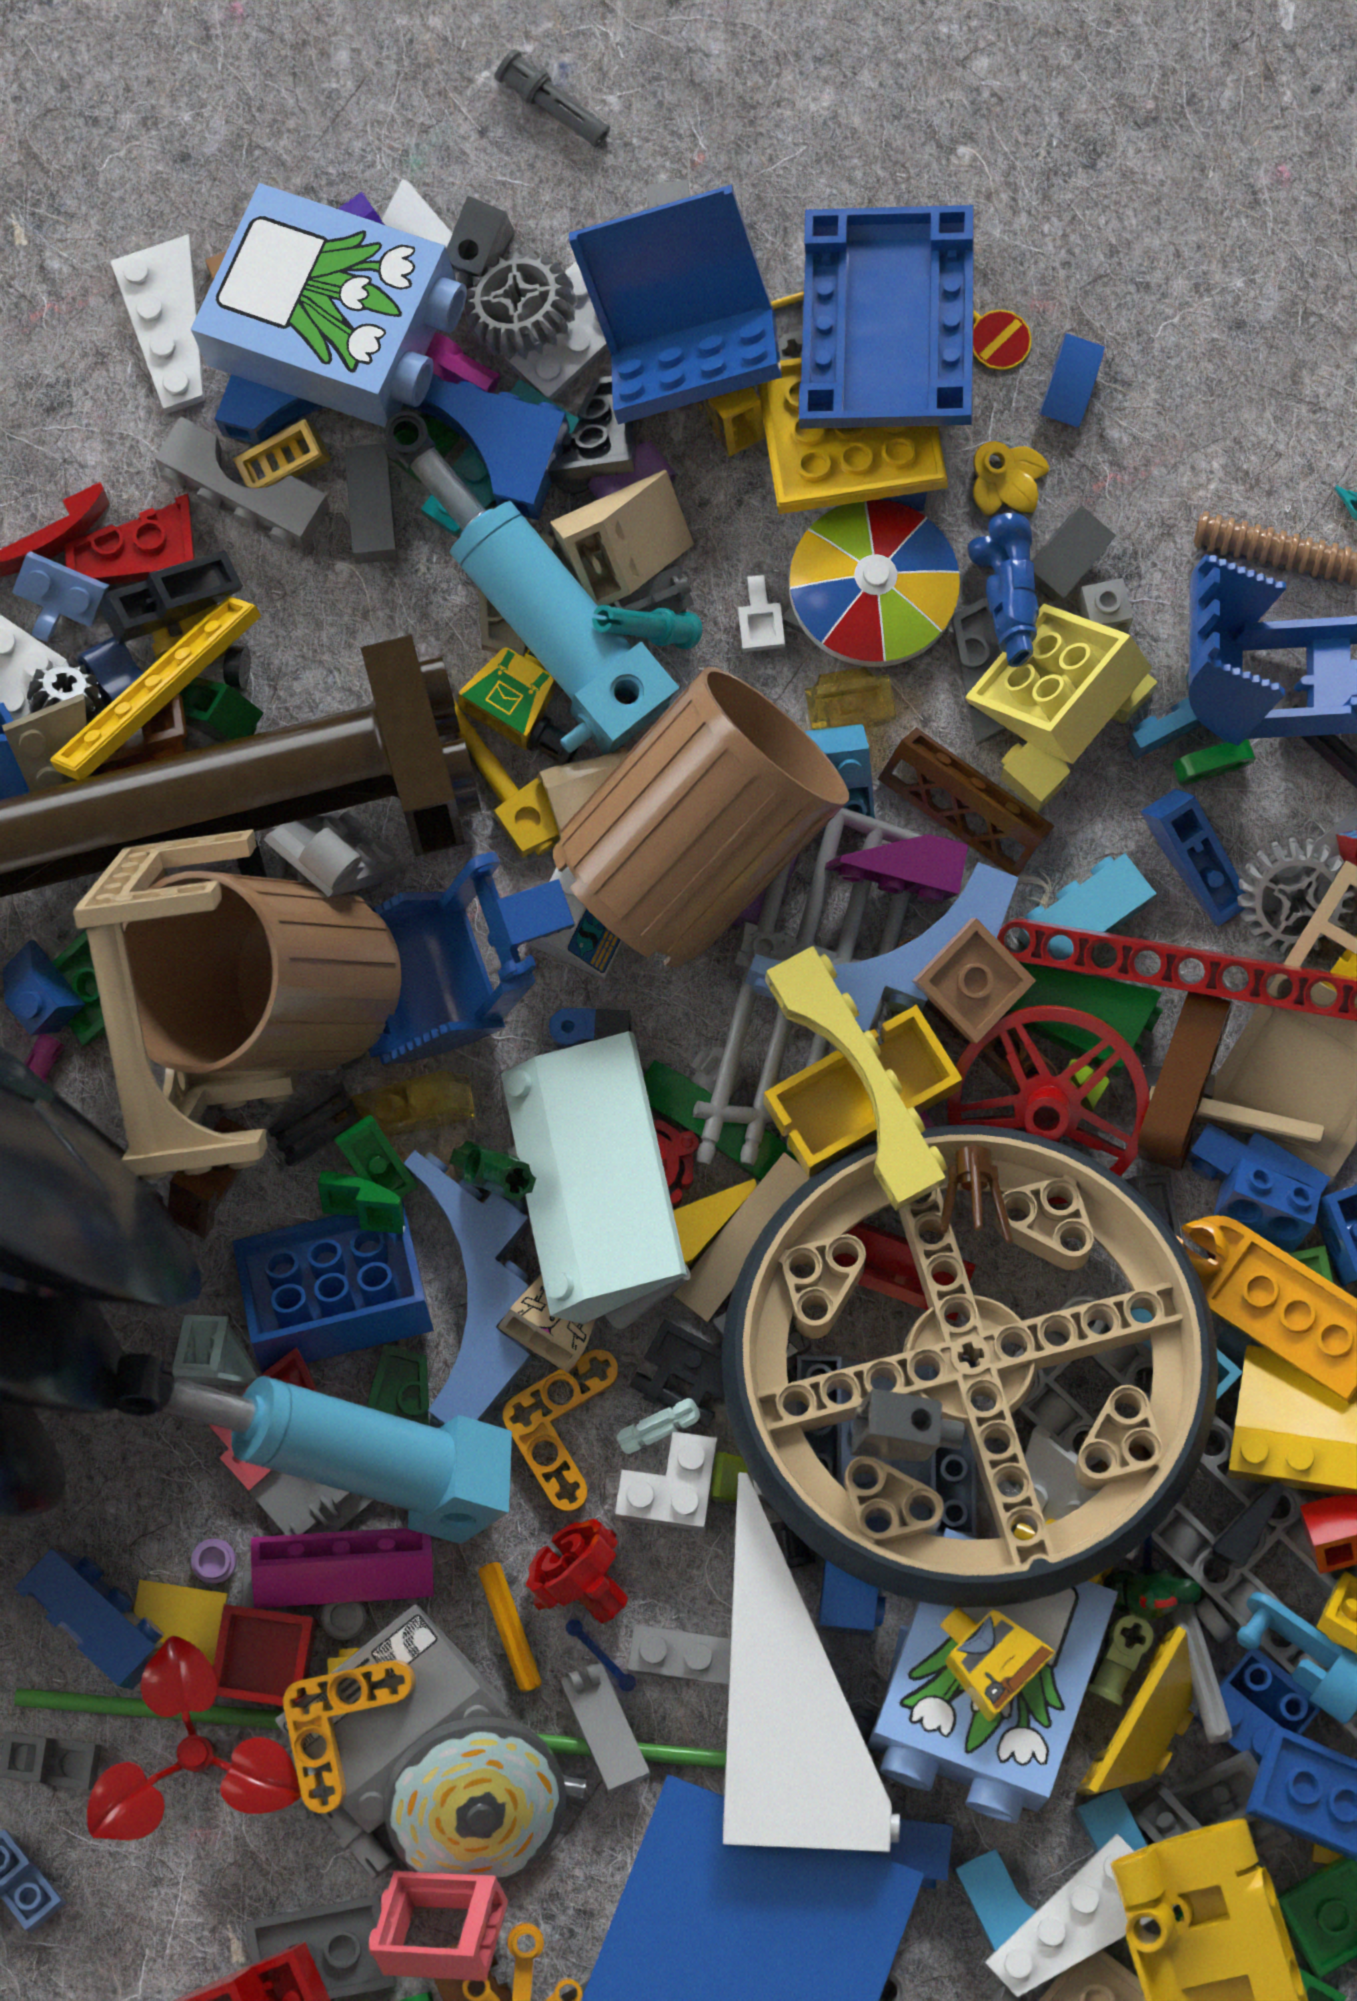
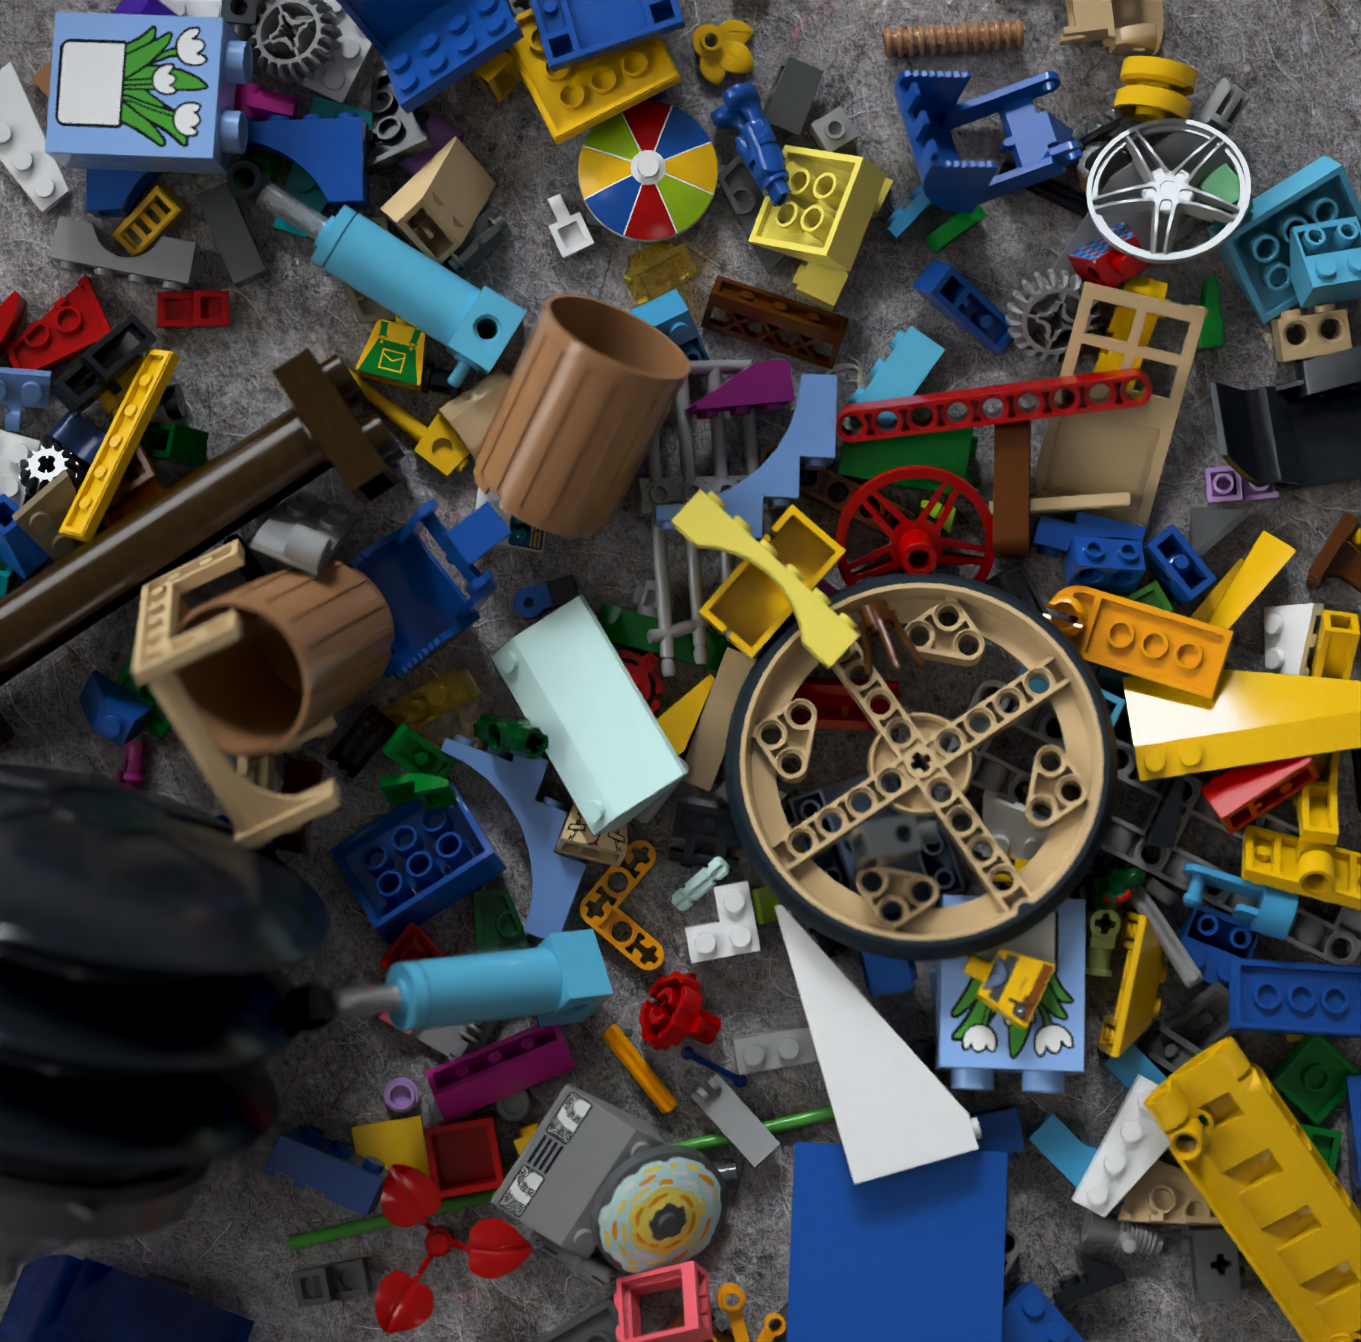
camera: 20 degrees left, 10 degrees up
light aqua slope [172,1315,261,1386] -> none
light orange beam [283,1660,416,1813] -> none
teal pin [592,605,703,650] -> none
medium nougat tile [912,918,1036,1043] -> none
none -> red slope [156,290,229,328]

